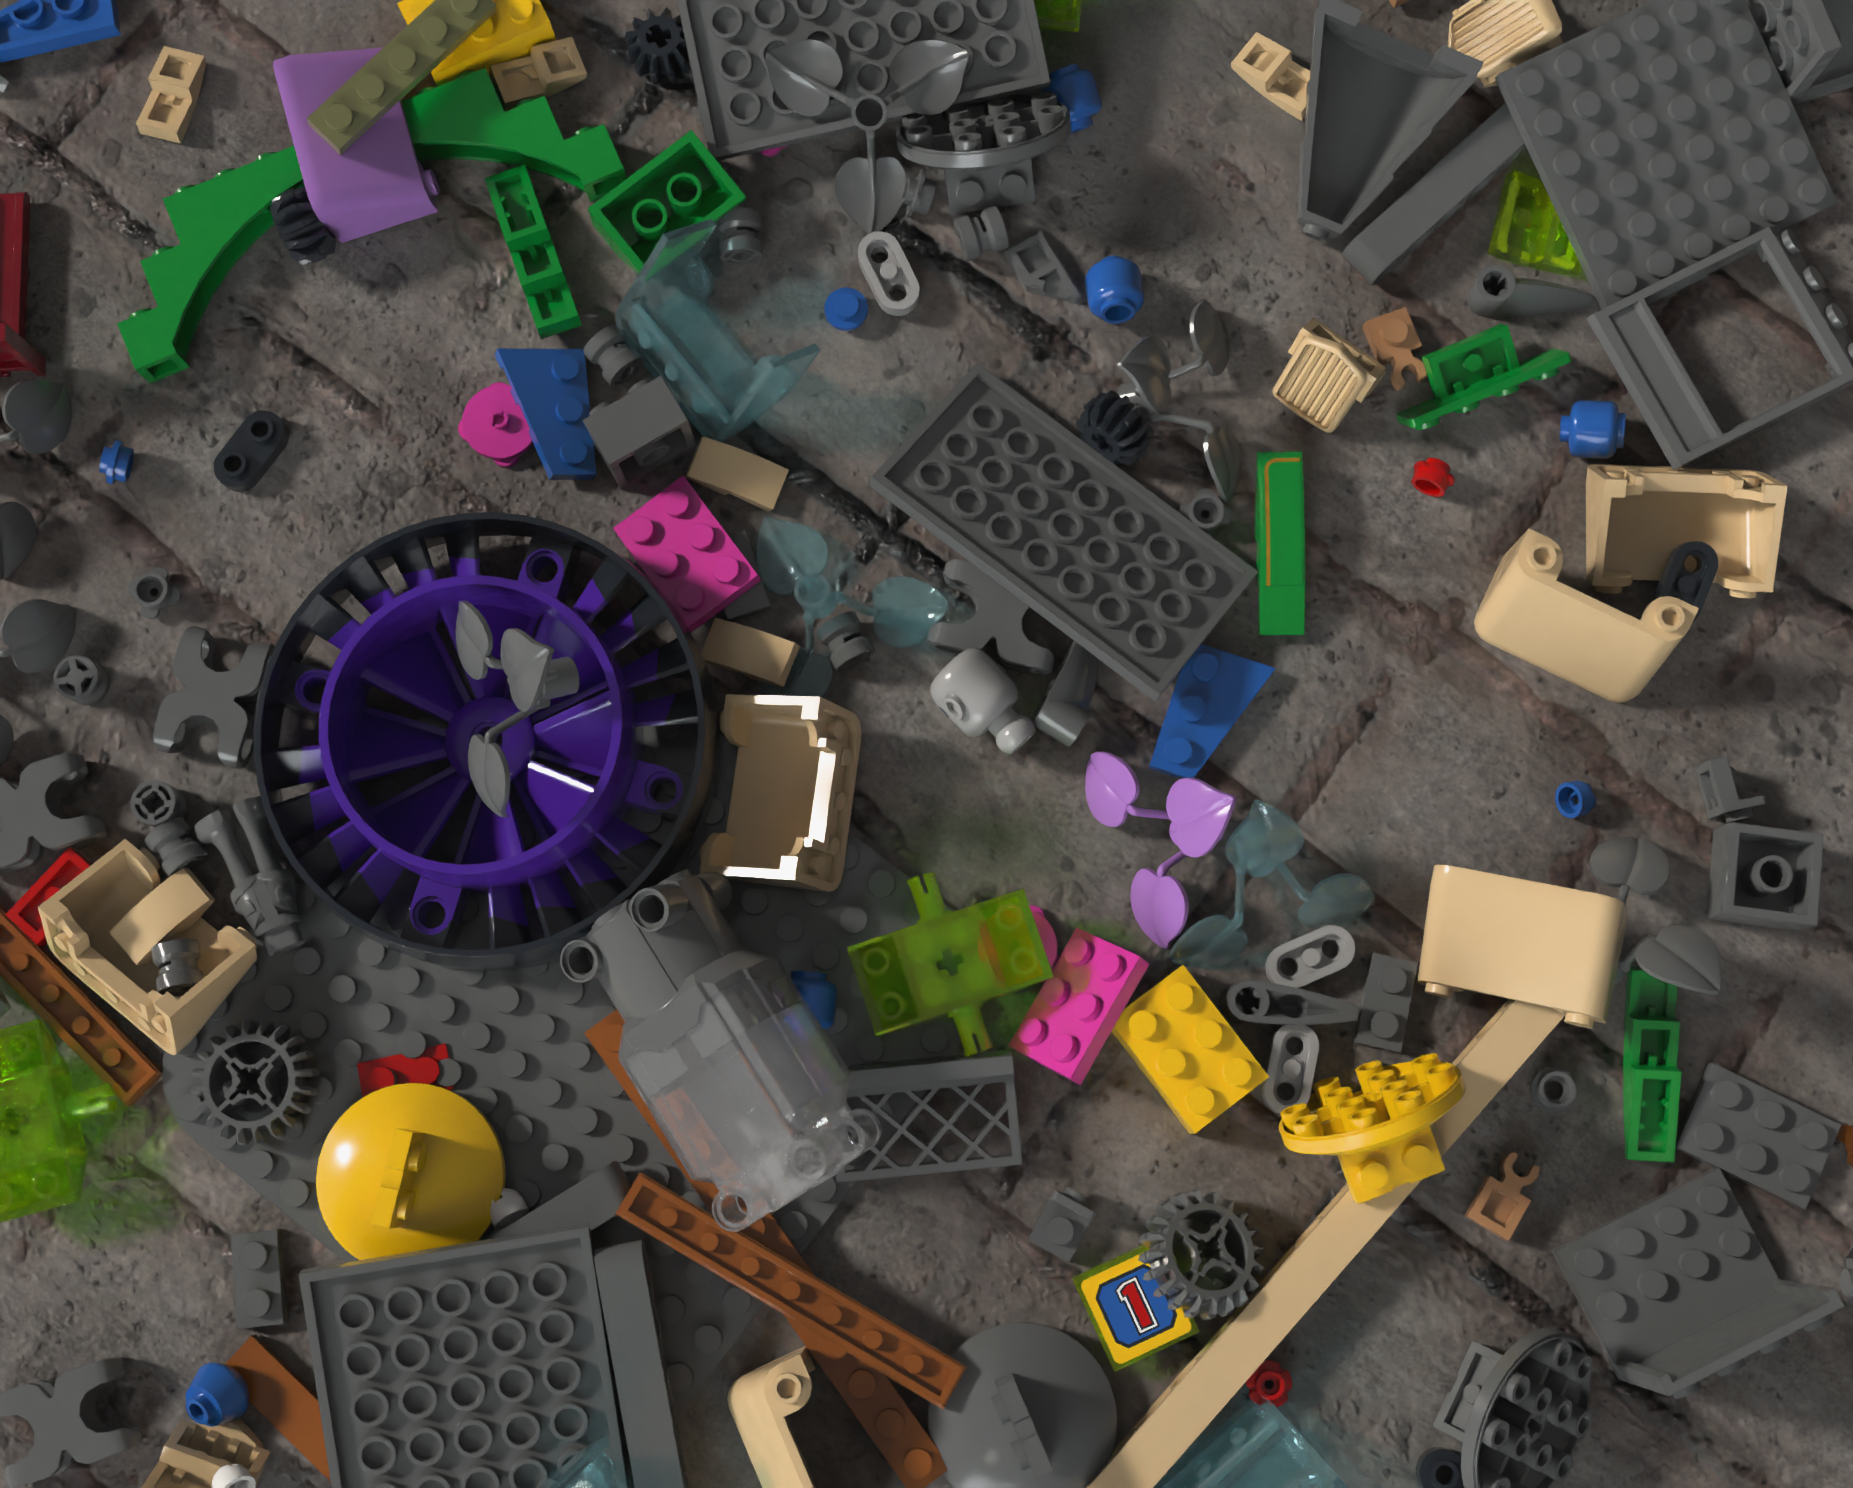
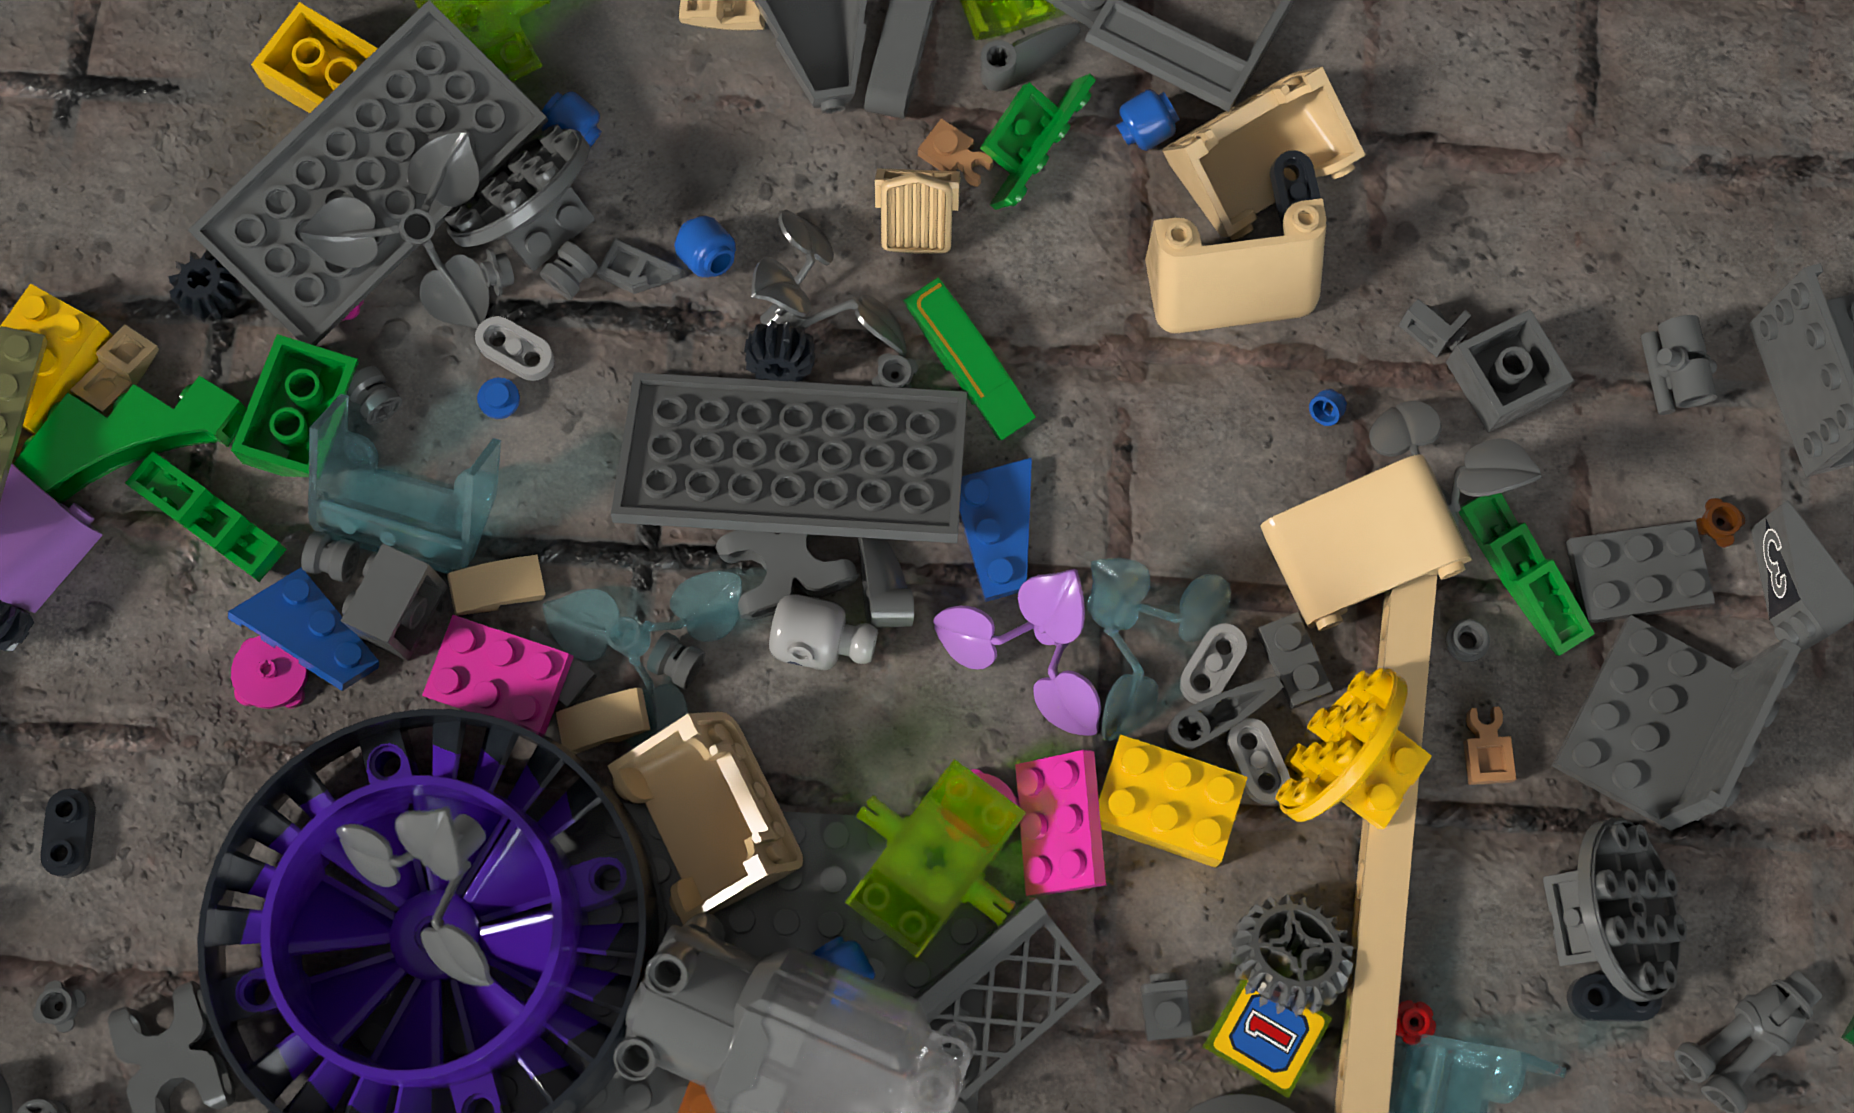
camera: 35 degrees left, 5 degrees down
red plate [1411,458,1455,497] -> none

